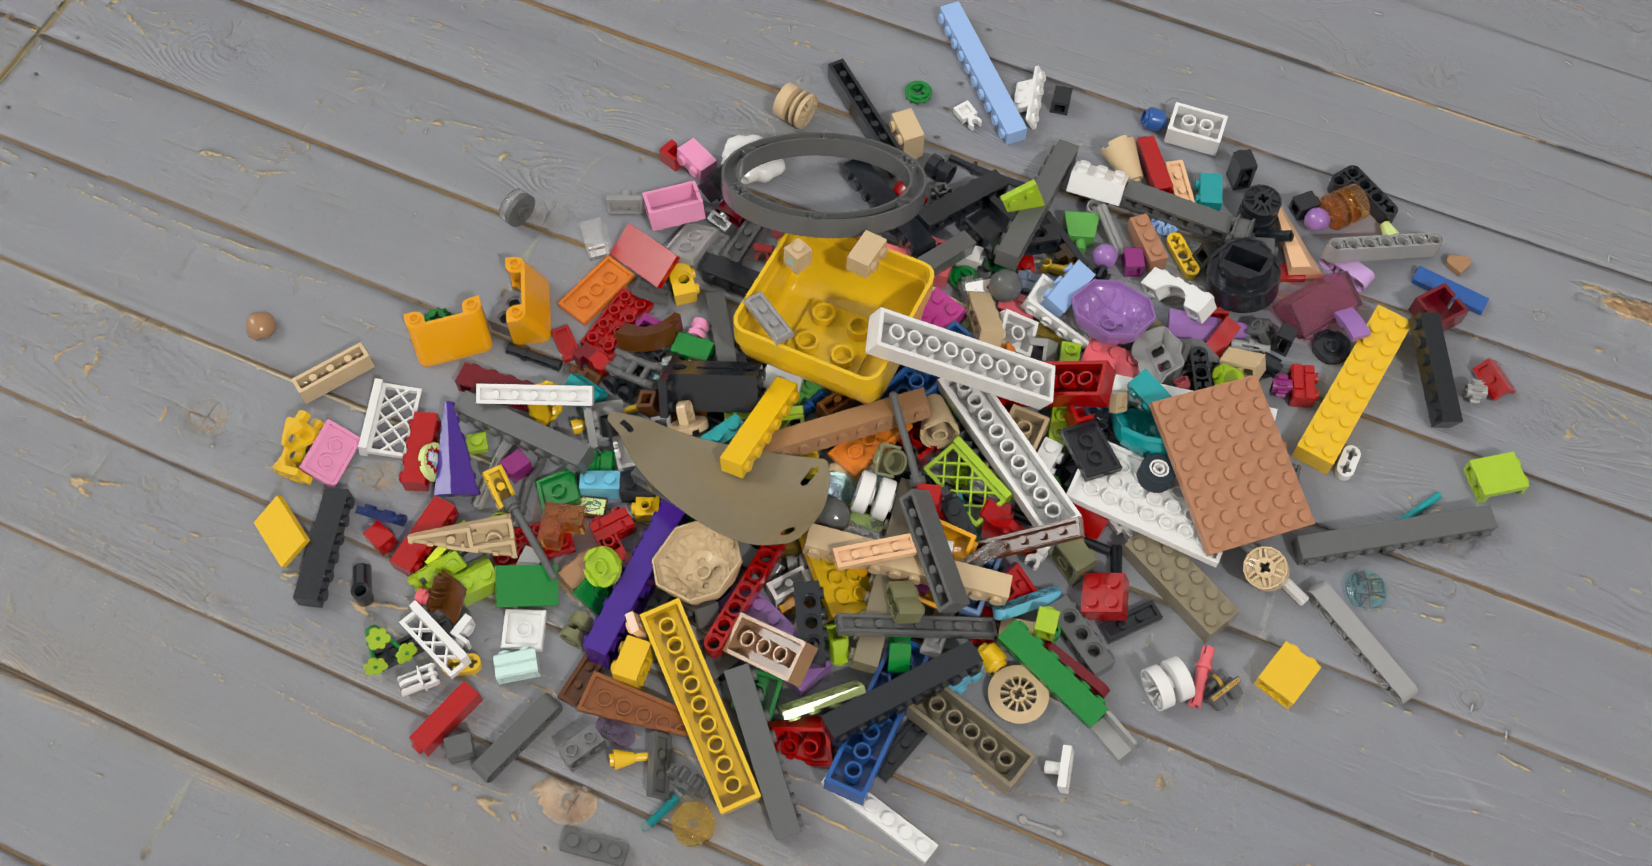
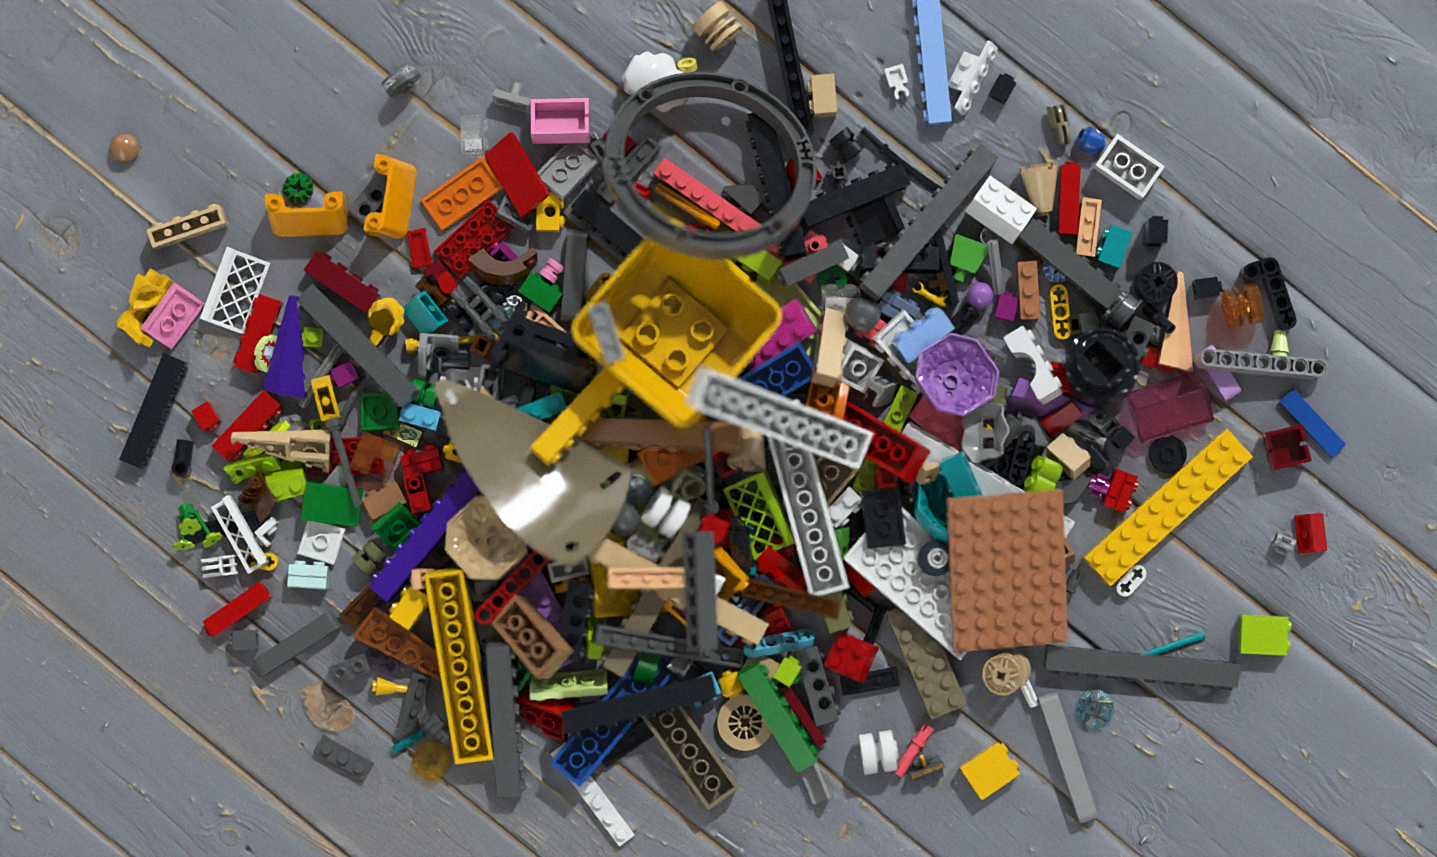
camera: 15 degrees right, 25 degrees up
yellow tile [254,495,310,567] -> none
clear blue plate [355,504,407,526] -> none
coral plate [414,588,431,607] -> none
white plate [476,383,594,406] -> none
black pin [506,342,563,372] -> none
lime tile [583,546,624,588] -> none
red panel [659,139,682,172] -> none
tan tile [668,400,709,435] -> none
bright pink brick [677,138,717,182] -> none
black brick [697,163,724,203] -> none
tan brick [784,238,812,274] -> none
tan brick [846,230,888,278] -> none
olive brick [884,581,925,624] -> none
green gear [905,81,932,105] -> none
clear slope [961,539,1006,567] -> none
lime wing [1000,179,1045,212] -> none
white tile [1044,745,1074,794] -> none
coral hinge [1173,376,1190,390] -> none
medium lavender piece [1304,207,1330,231] -> none
medium lavender slope [1333,307,1371,342] -> none
black brick [1408,312,1463,428] -> none
medium nougat tile [1445,254,1471,277] -> none
none -> dark tan arm [1046,104,1071,146]

